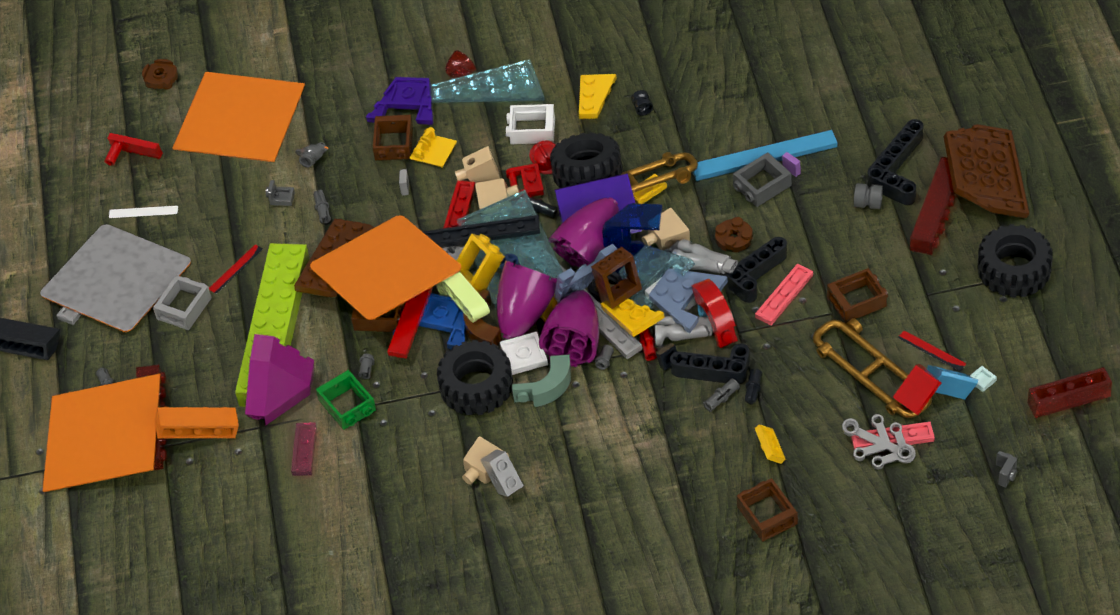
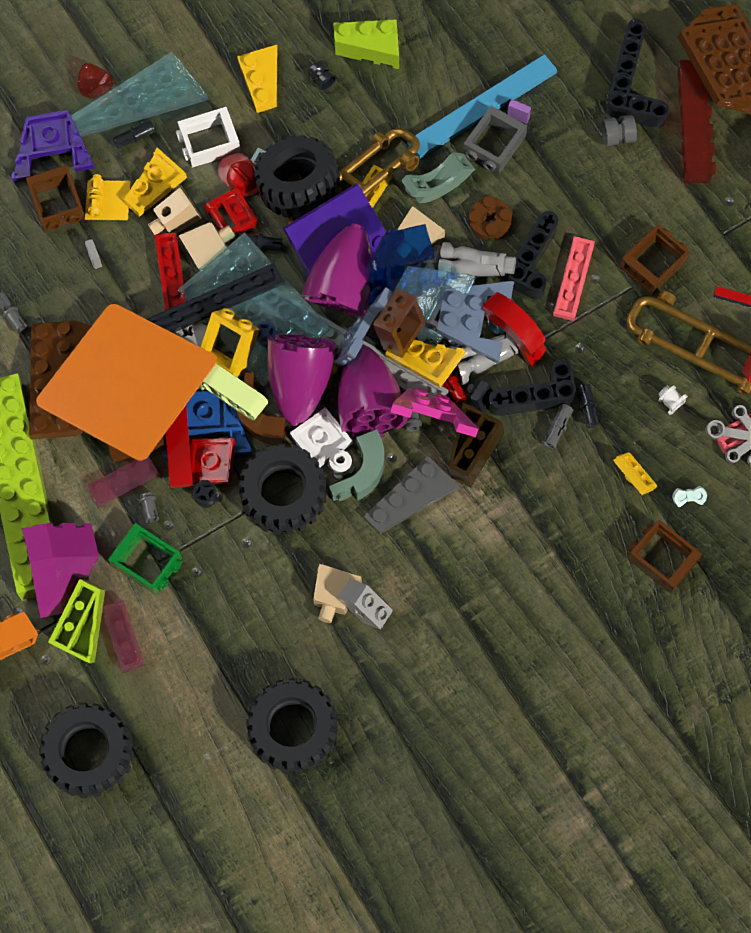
camera: 25 degrees left, 20 degrees up
none -> black tyre [39,702,134,798]
none -> lime wedge [48,579,105,663]
none -> clear pink plate [87,456,158,507]
none -> black axle [113,121,156,149]
none -> yellow wing [124,148,187,217]
none -> red tile [190,438,236,484]
none -> black wheel [193,481,217,508]
none -> black tyre [246,678,338,774]
none -> white brick [328,450,354,479]
none -> lime wedge [334,19,399,69]
none -> dark grey wing [364,456,460,534]
none -> dark pink wing [390,387,478,437]
none -> sand green arch [401,153,475,203]
none -> dark brown wedge [448,403,504,488]
none -> white brick [658,385,688,415]
none -> light aqua piece [672,486,707,507]

